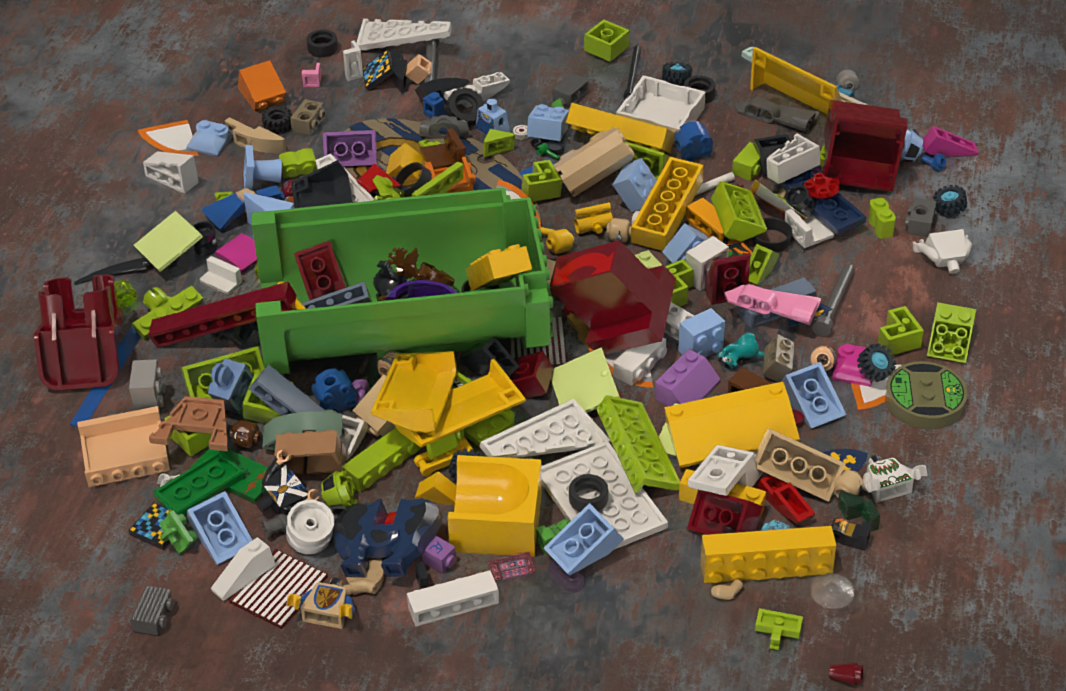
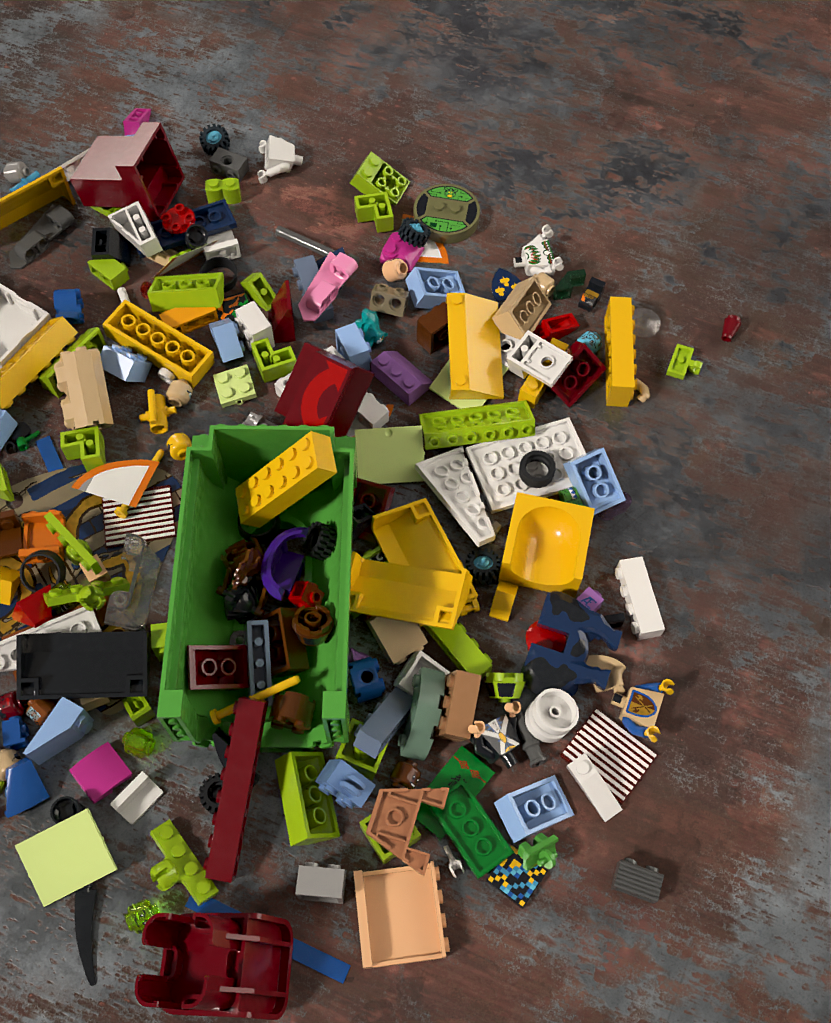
camera: 85 degrees left, 20 degrees up
clear pink tile [488,552,535,581] -> none

